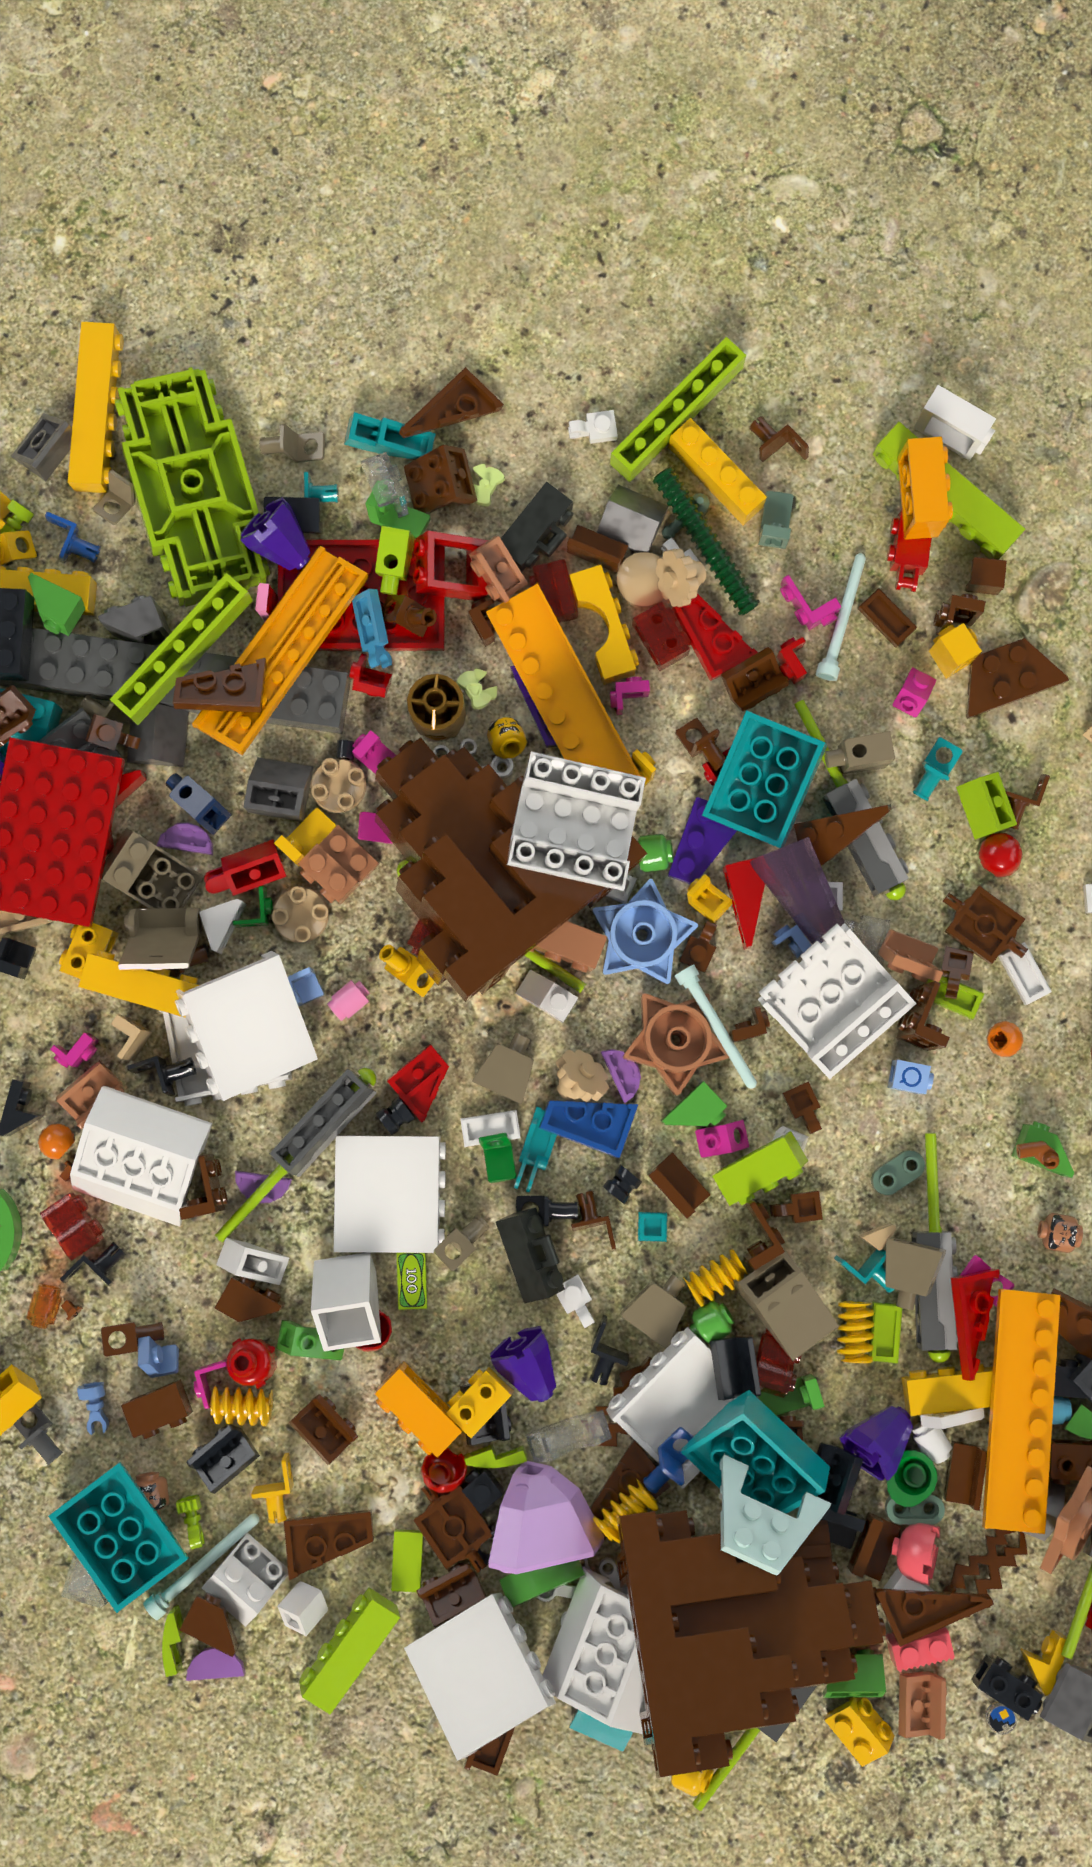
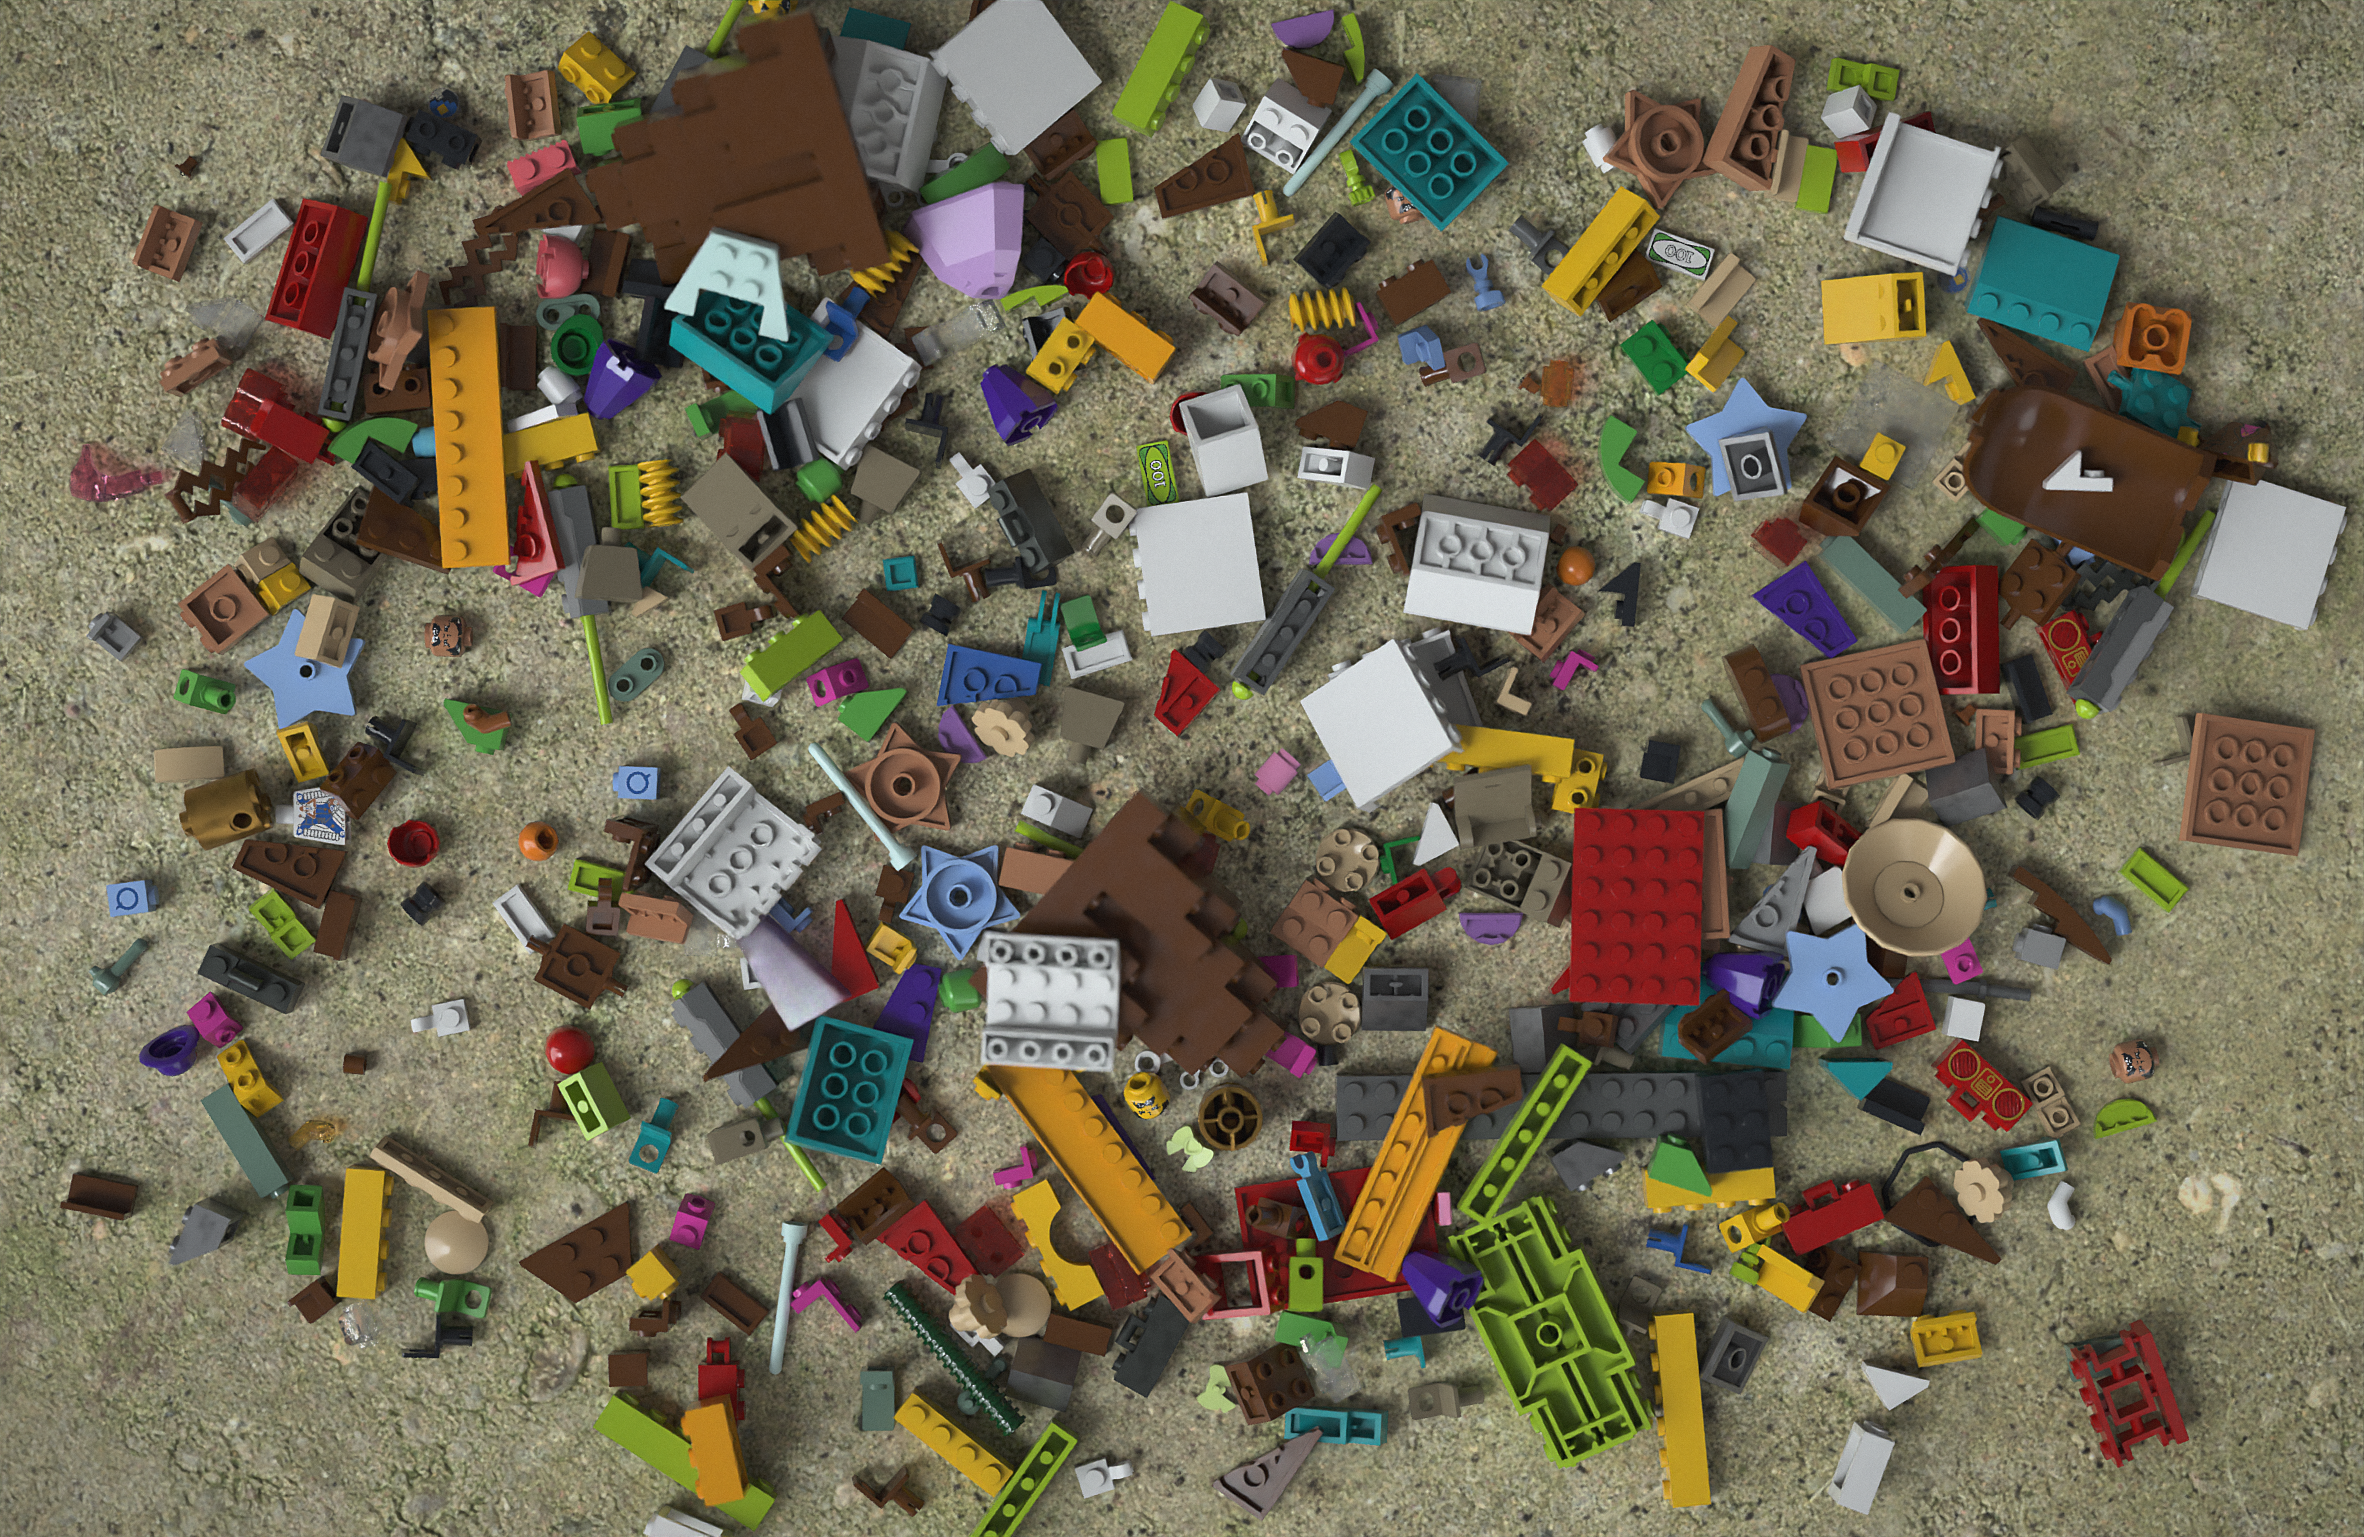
camera: 170 degrees right, 5 degrees up
dark blue torso [166,773,232,835] -> none

